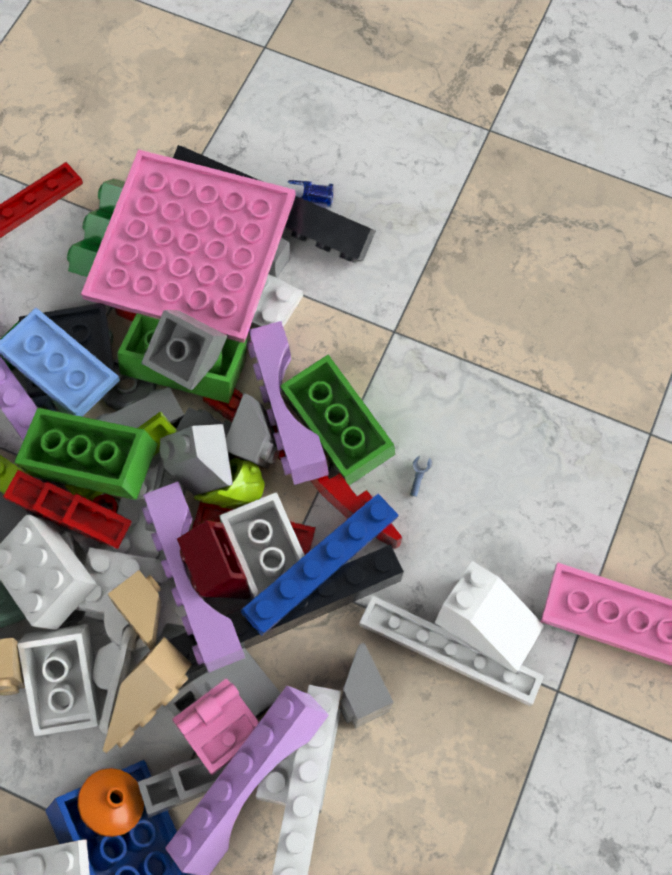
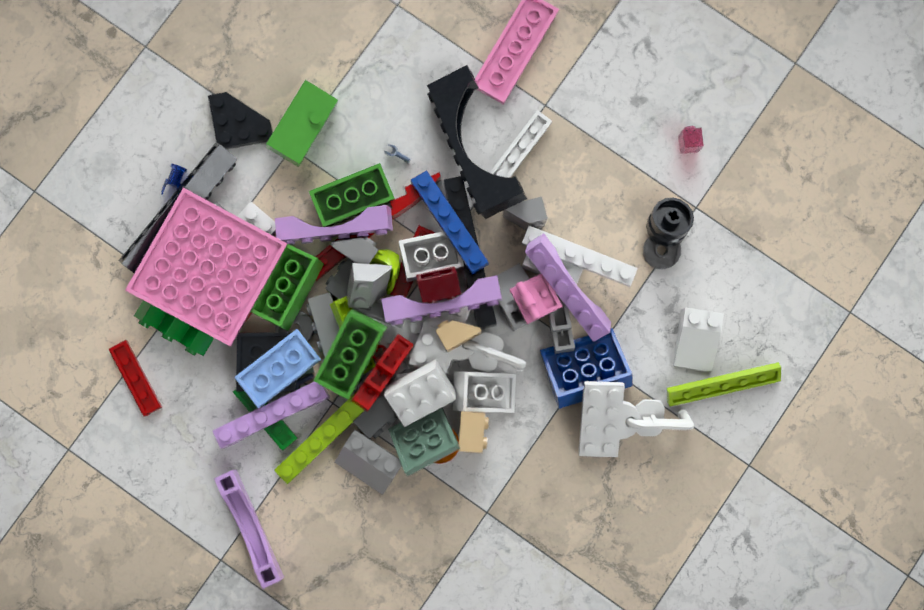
camera: 80 degrees left, 15 degrees up
orange dish [78,768,144,837] -> none
tan slope [103,637,192,753] -> none
light grey slope [141,310,228,390] -> none
white slope [435,561,544,674] -> none
none -> black plate [208,92,273,150]
none -> bright green brick [266,80,338,167]
none -> black arch [427,65,527,219]

